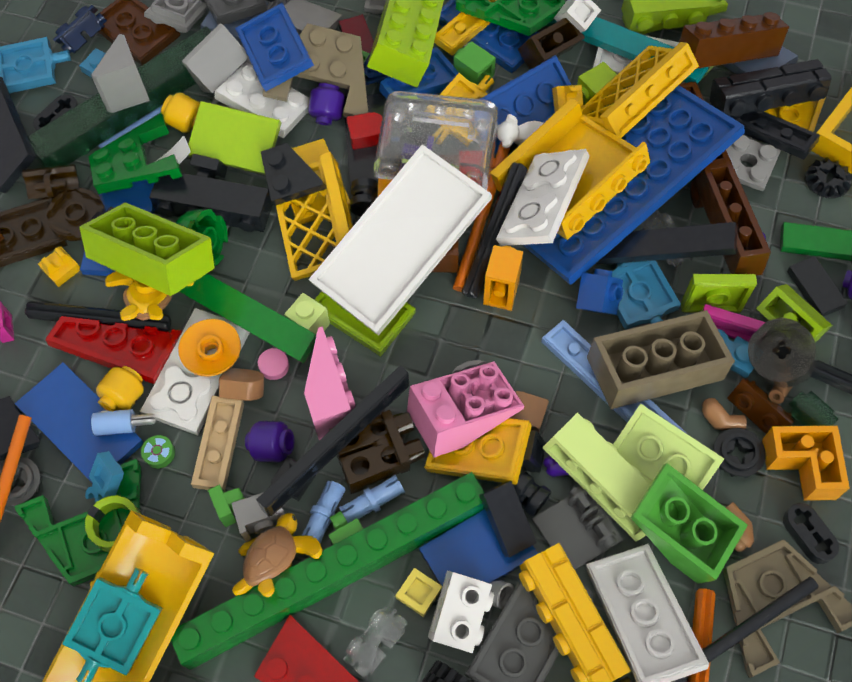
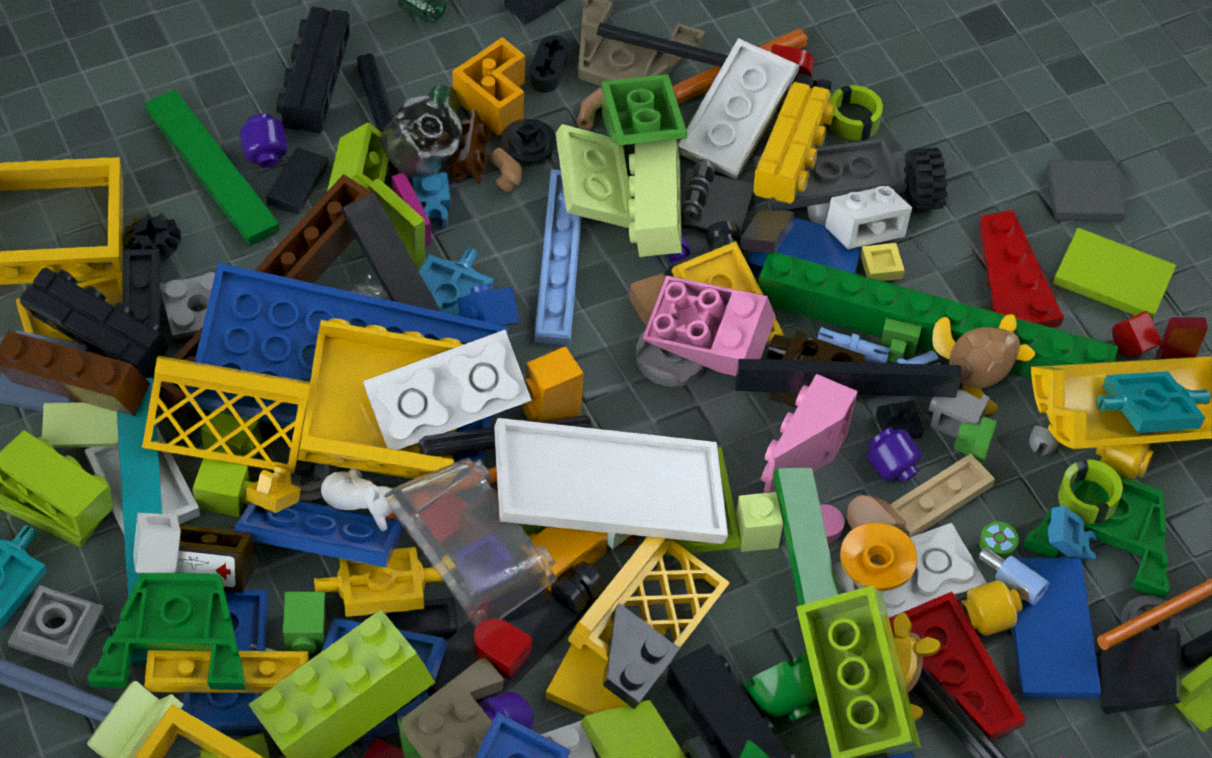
camera: 140 degrees left, 10 degrees down
clear hinge [343,606,408,678] -> none
dark tan brick [587,310,735,409] -> none

